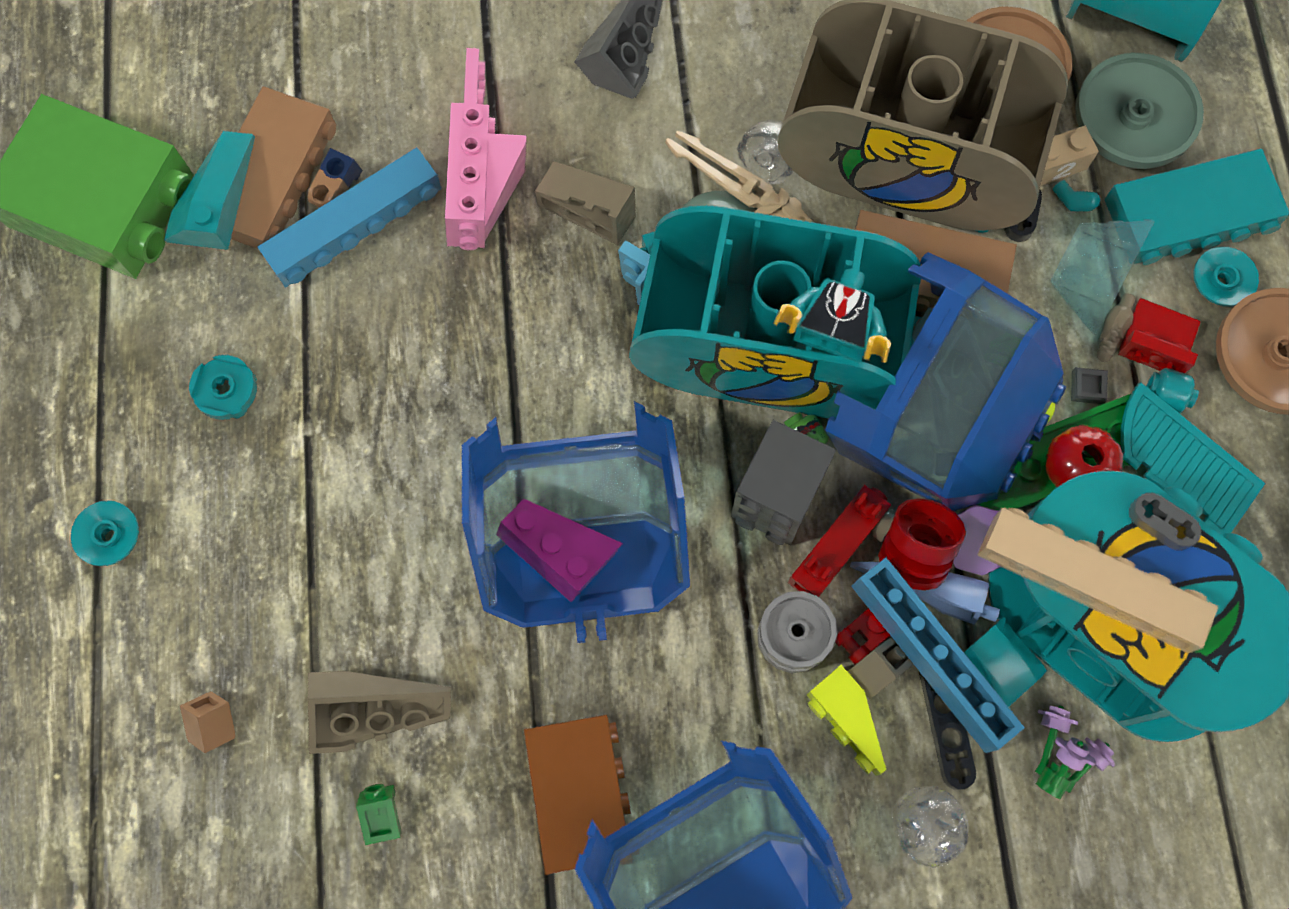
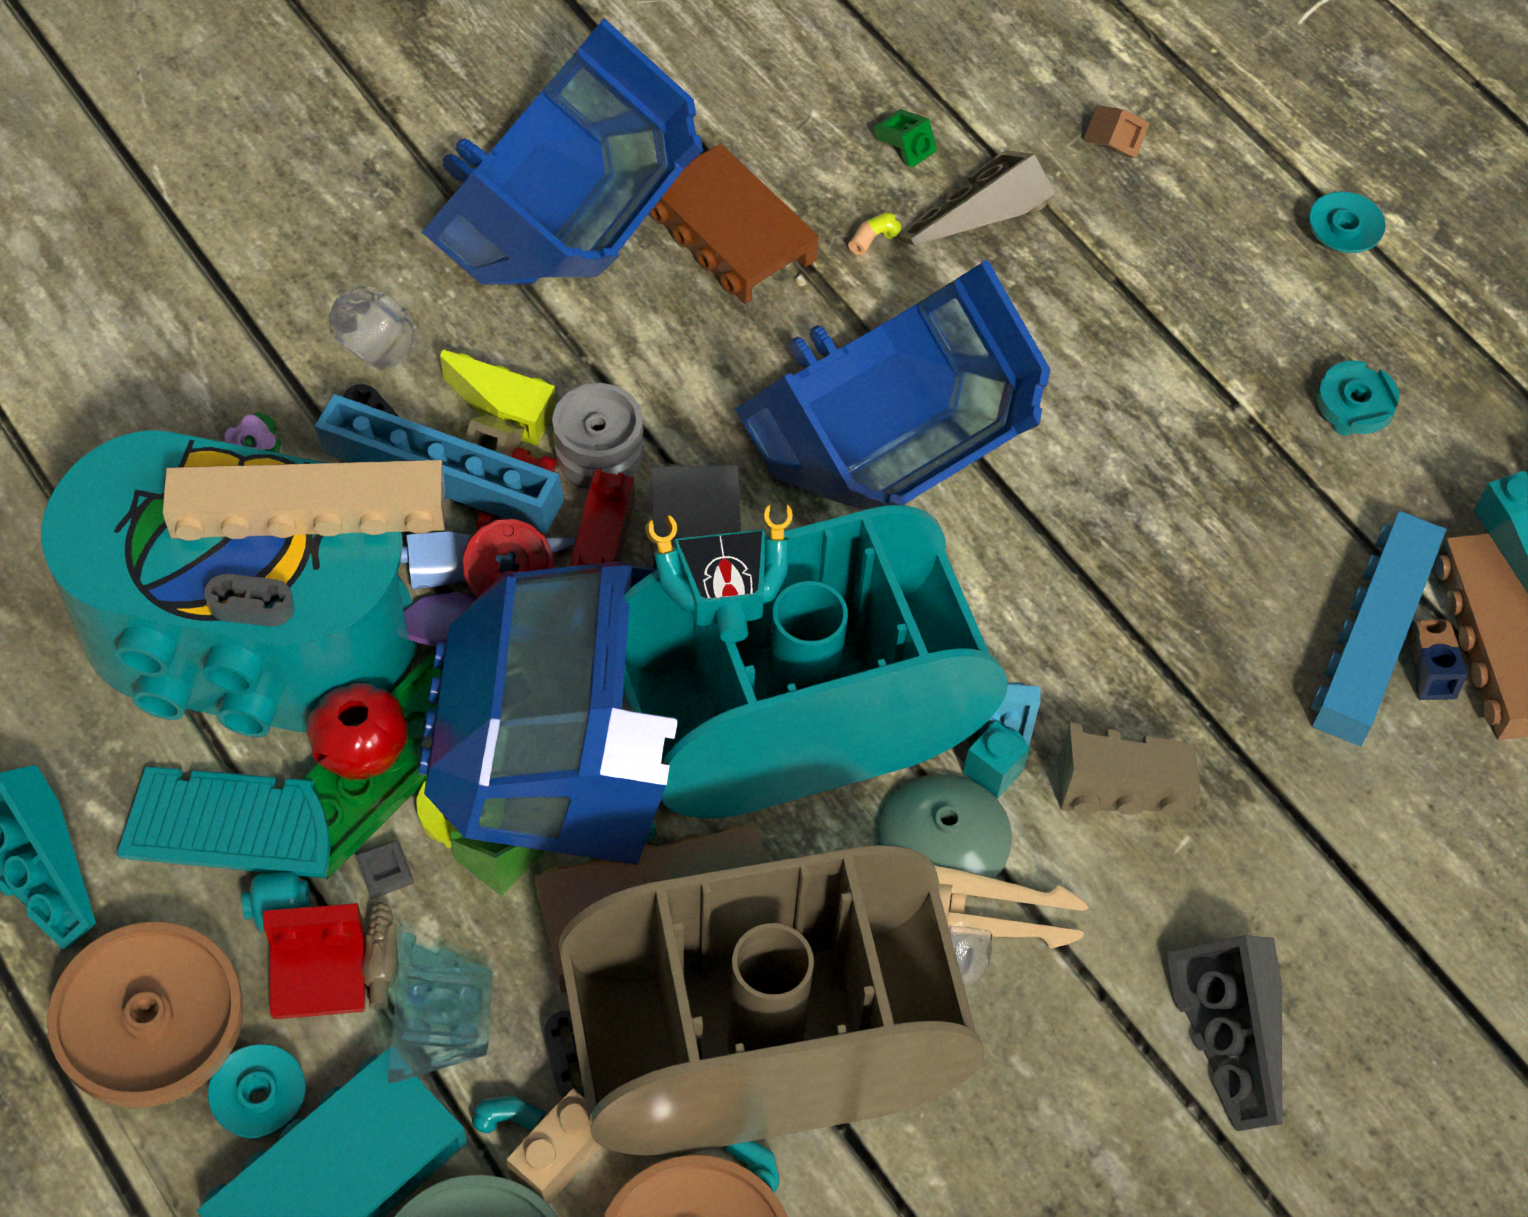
camera: 145 degrees right, 15 degrees down
bright pink wedge [445,48,526,250] -> none
magenta wedge [496,499,623,602] -> none
none -> arm [848,212,902,255]

